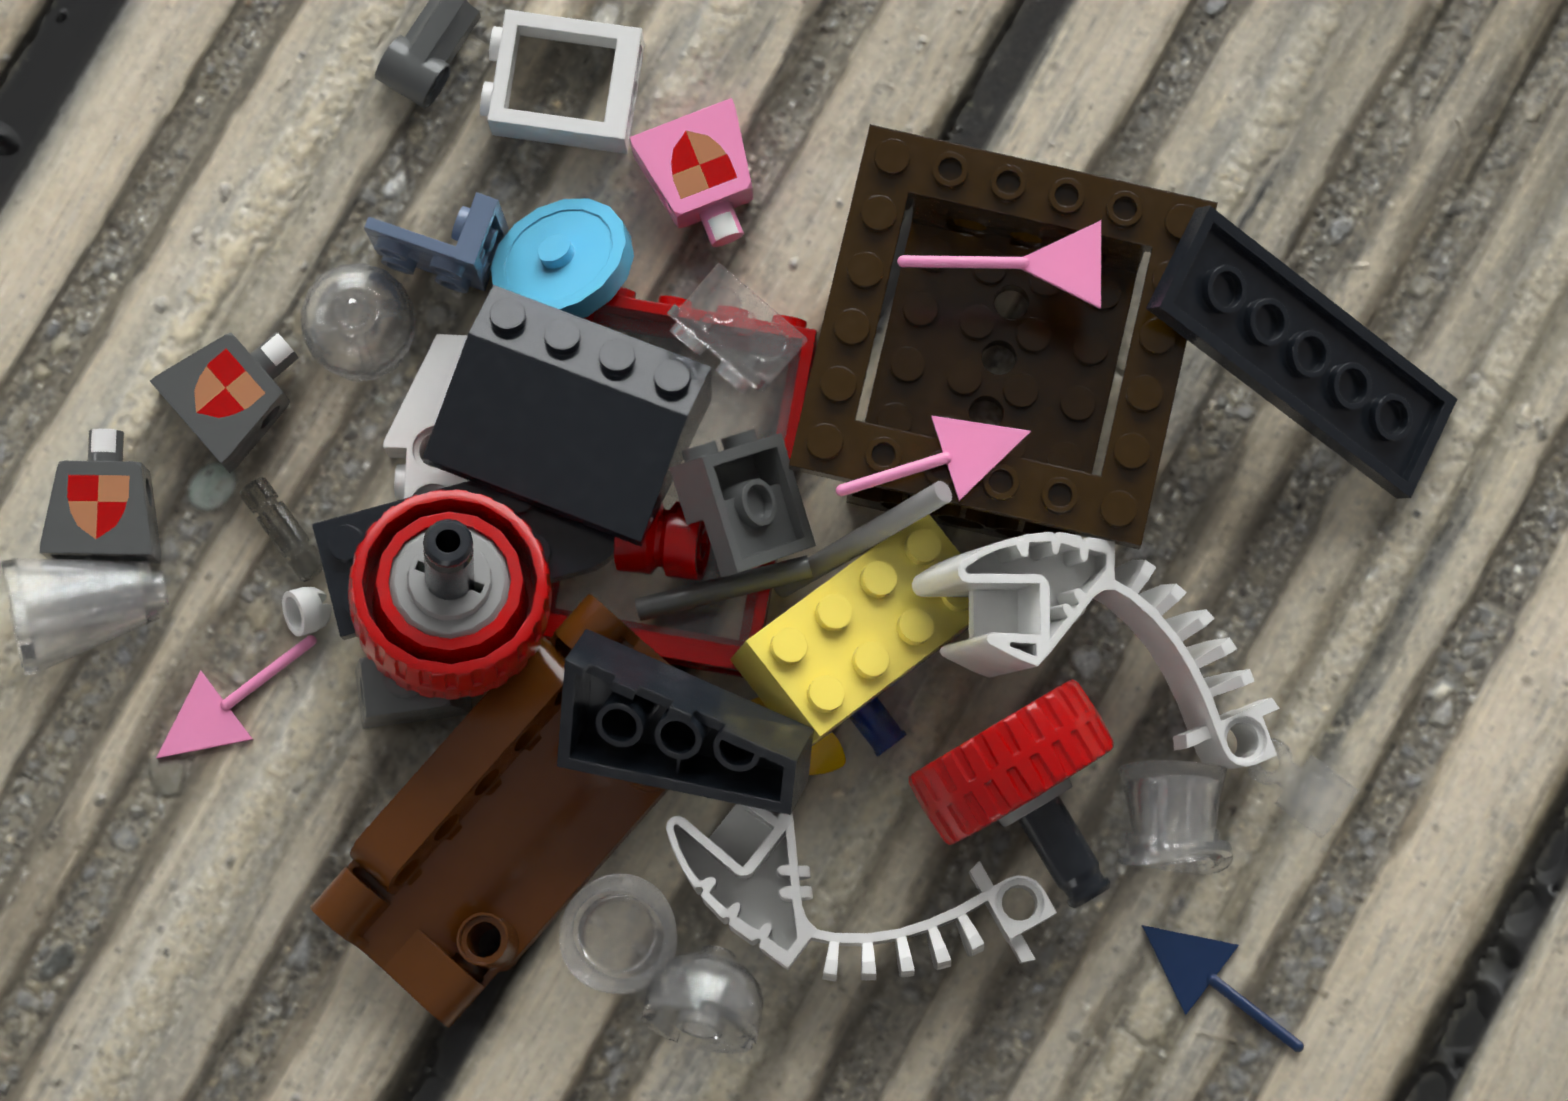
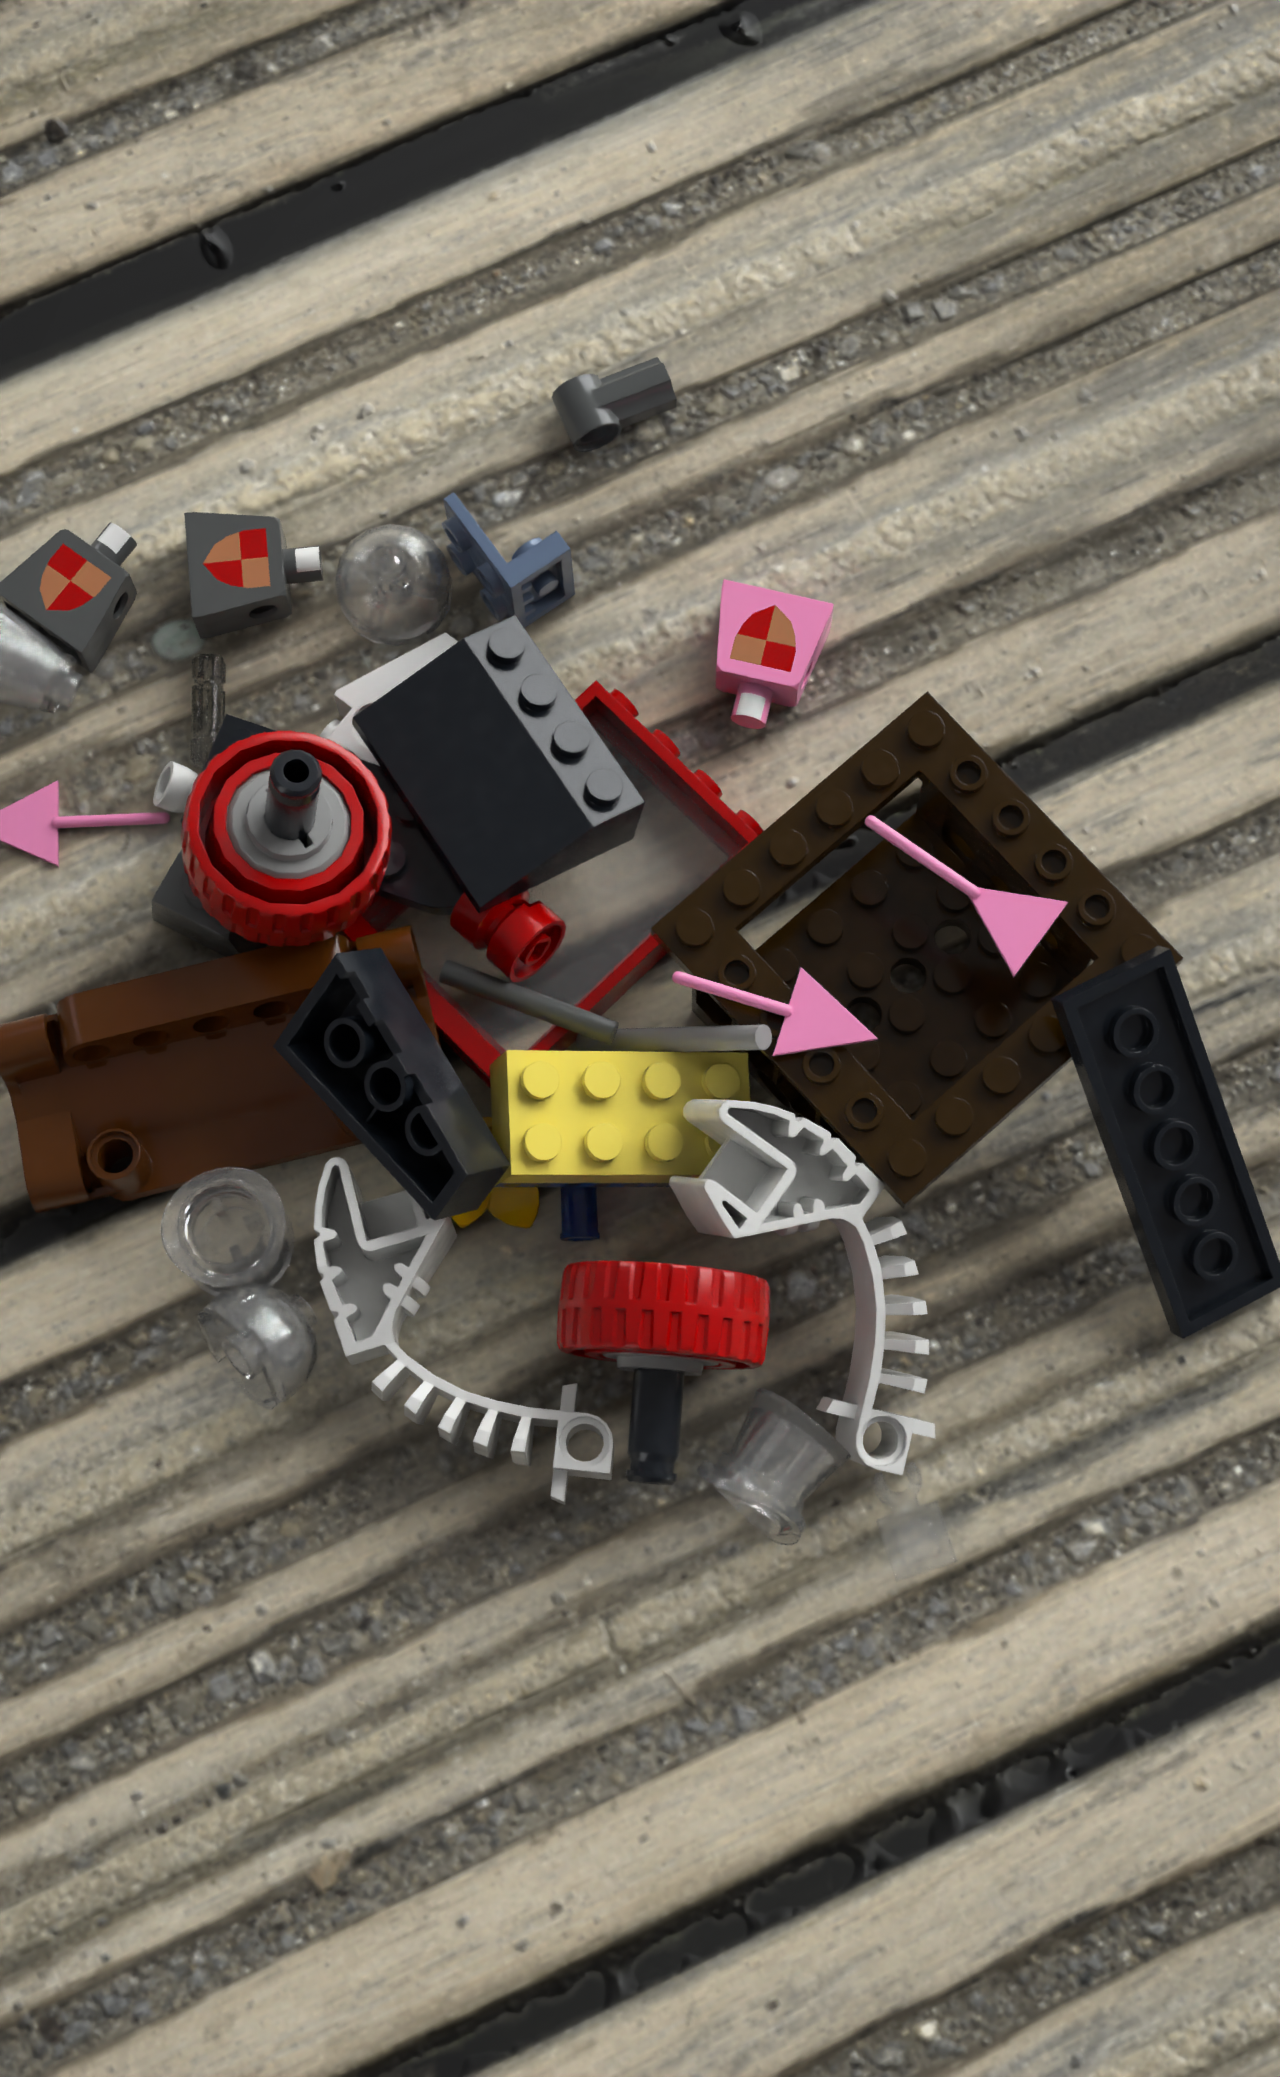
camera: 35 degrees right, 5 degrees down
white window [480,9,645,154] -> none
medium azure wheel [491,198,634,318] -> none
clear bracket [667,263,809,394] -> none
dark grey plate [669,428,816,578] -> none
dark blue piece [1141,925,1304,1052] -> none

